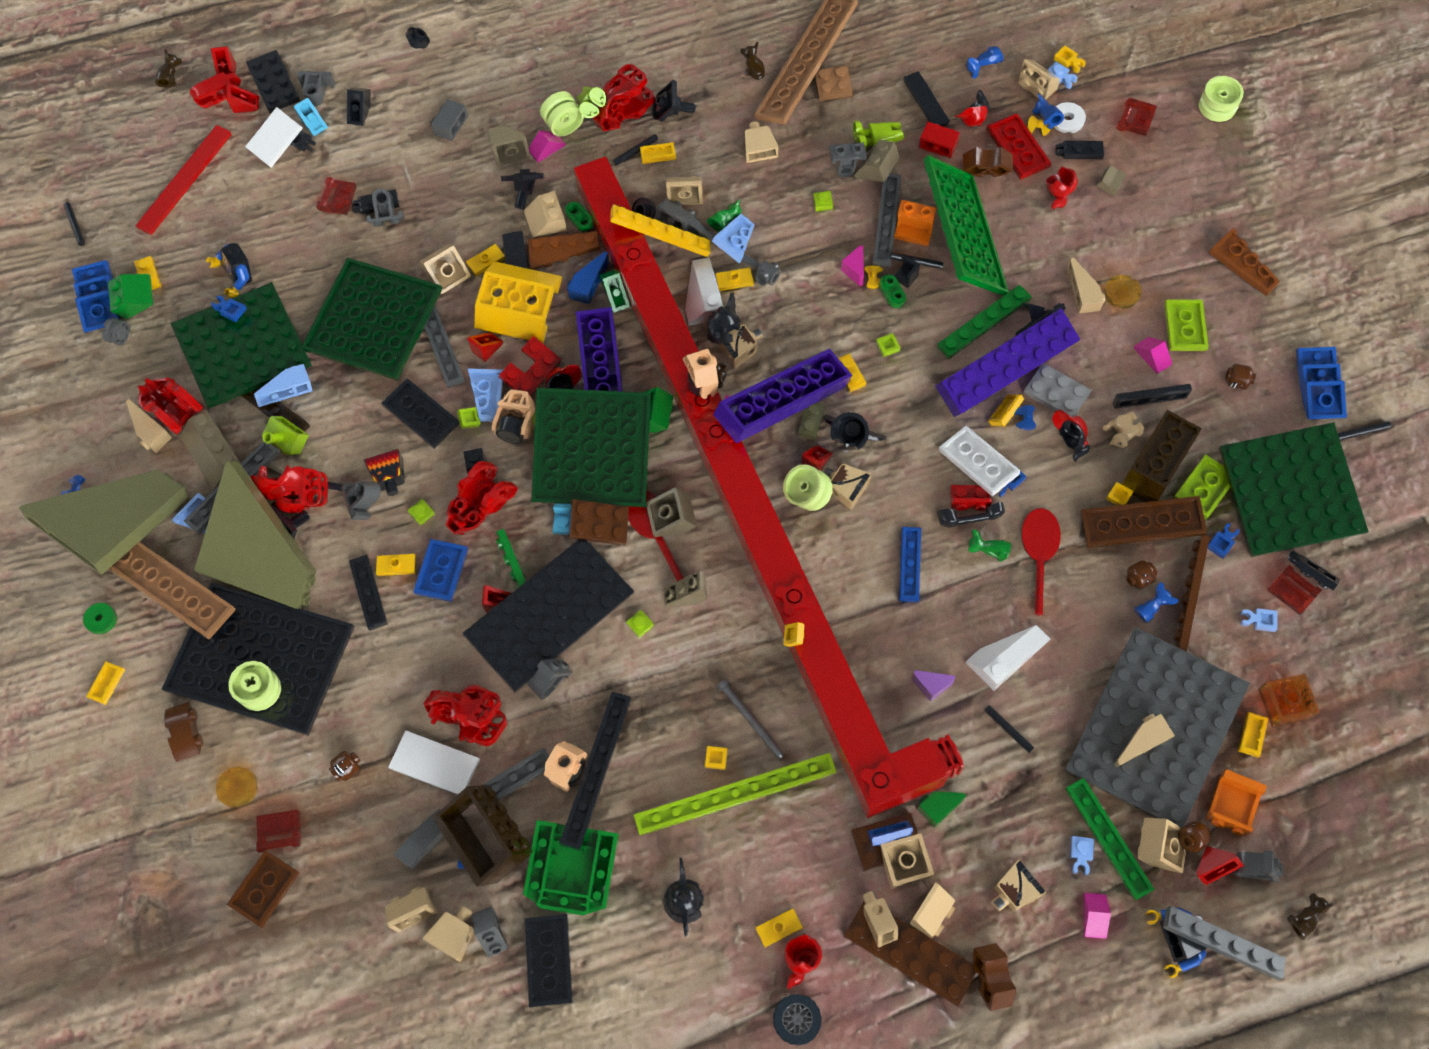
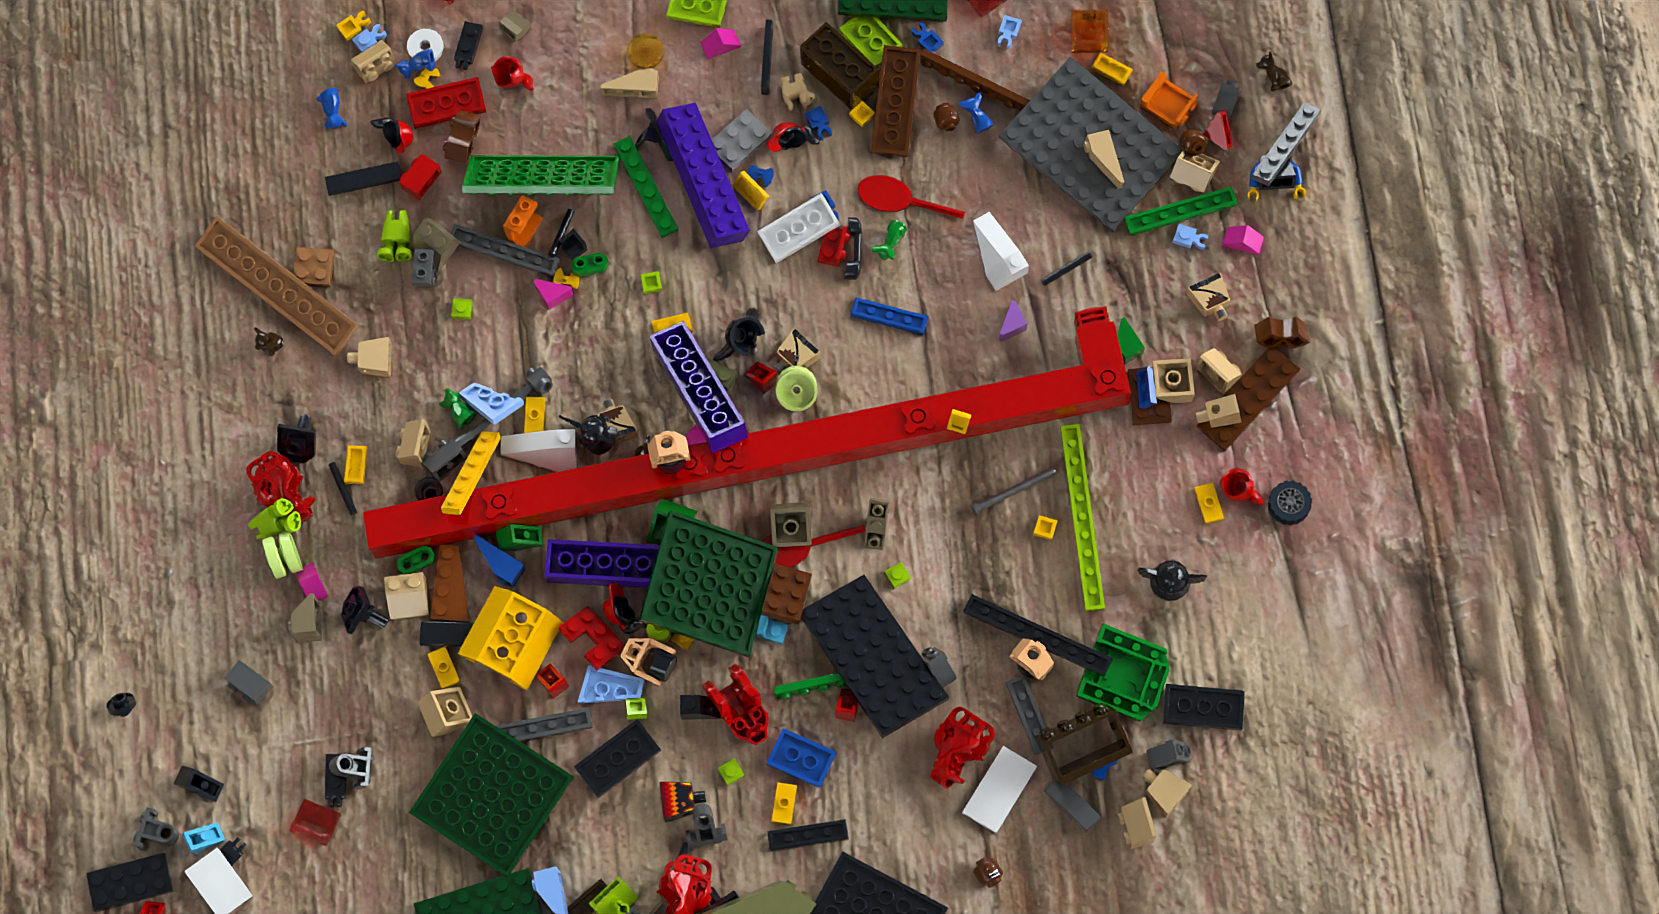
camera: 80 degrees left, 5 degrees up
none -> blue plate [804,106,832,141]

